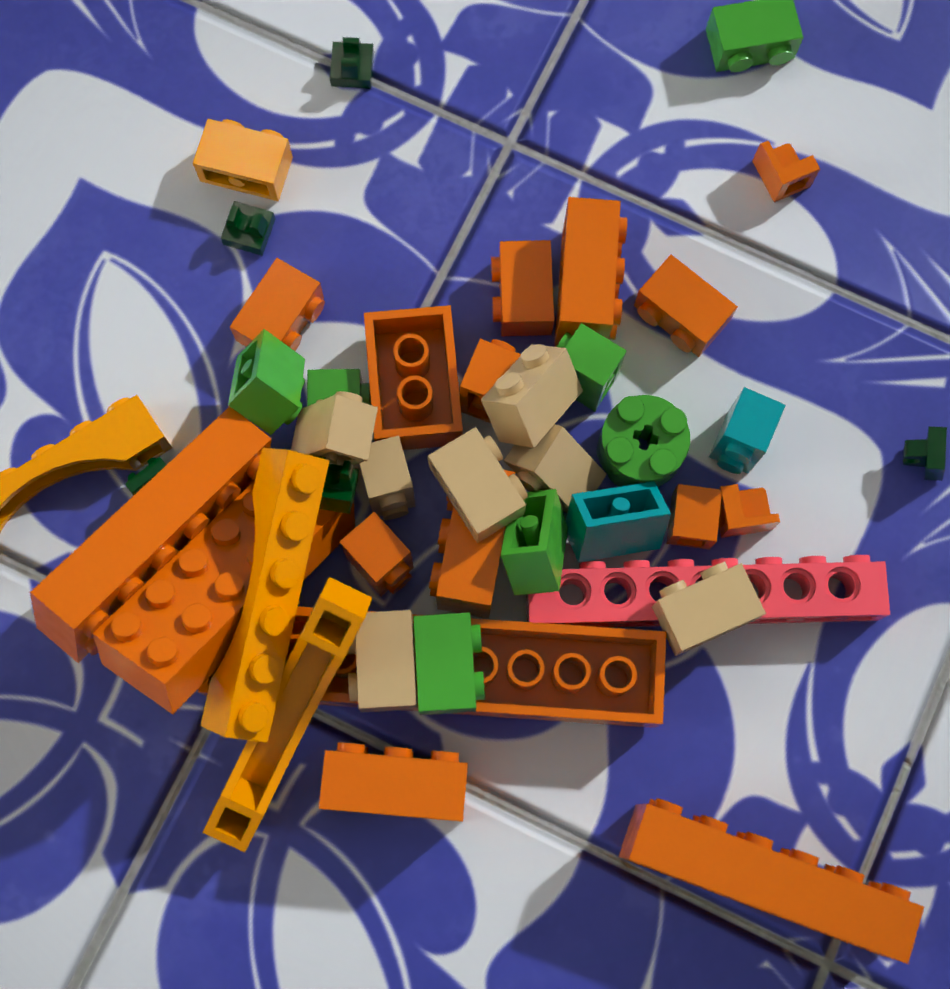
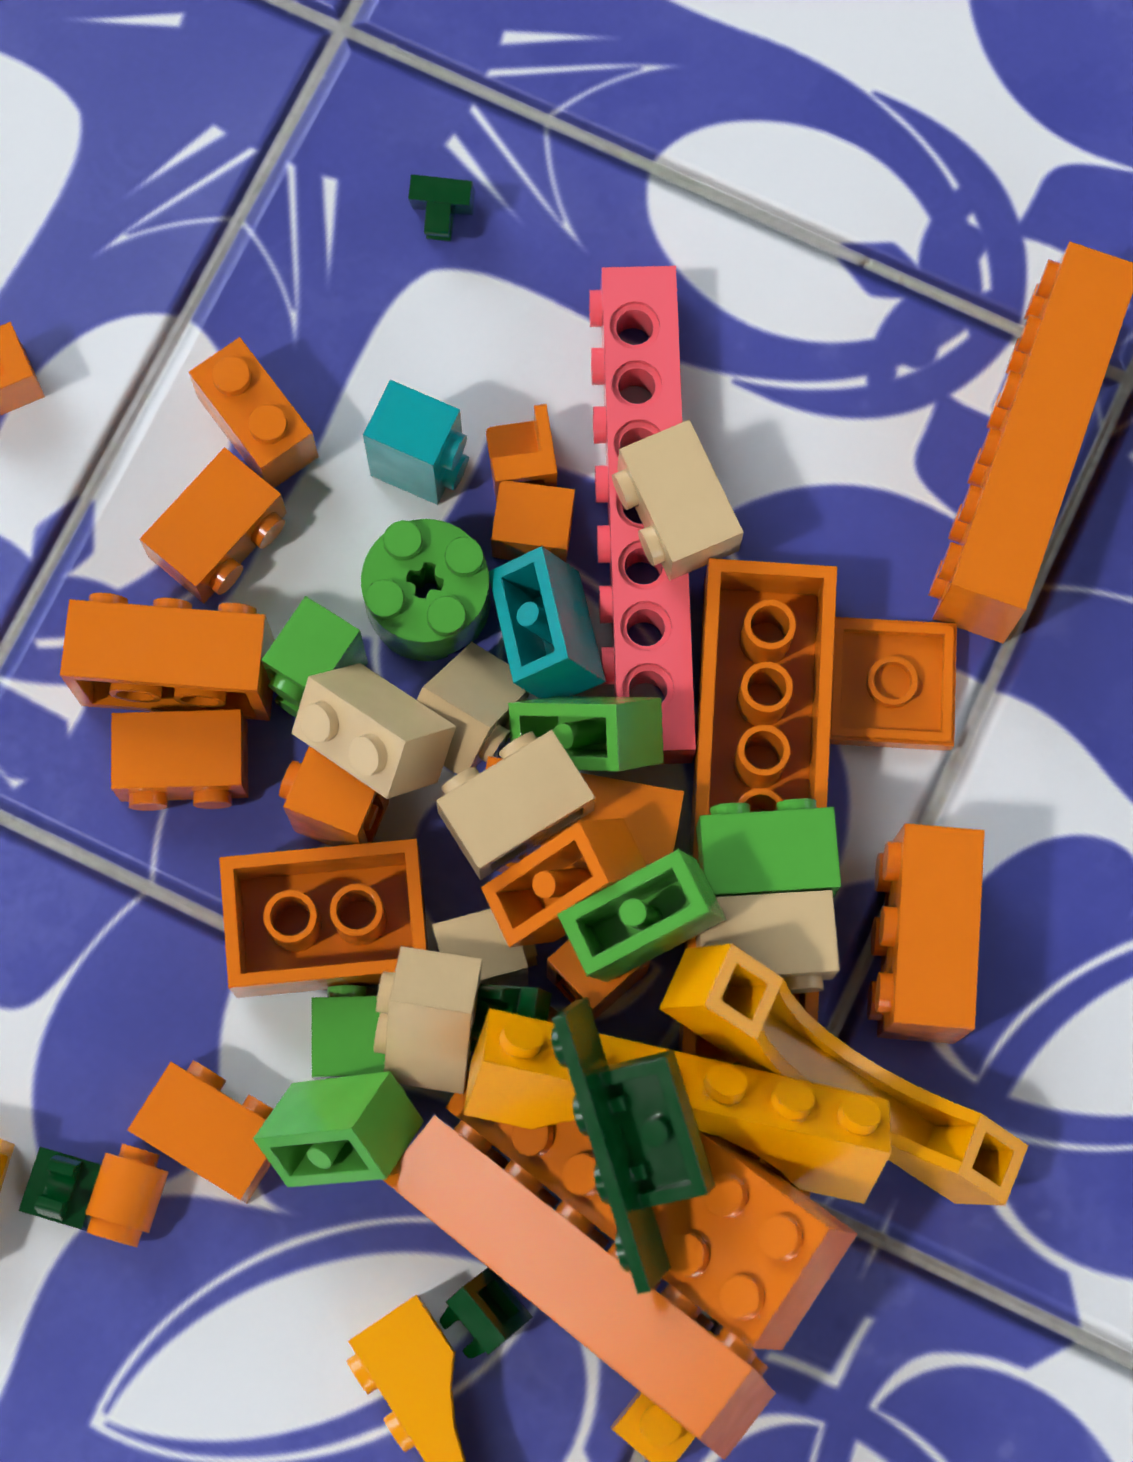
camera: 90 degrees left, 0 degrees up
none -> orange brick [85,1144,169,1248]
none -> orange brick [188,337,319,488]
none -> orange brick [481,818,647,947]
none -> dark green bracket [552,998,716,1294]
none -> bright green brick [557,849,727,982]
none -> orange tile [830,617,957,751]

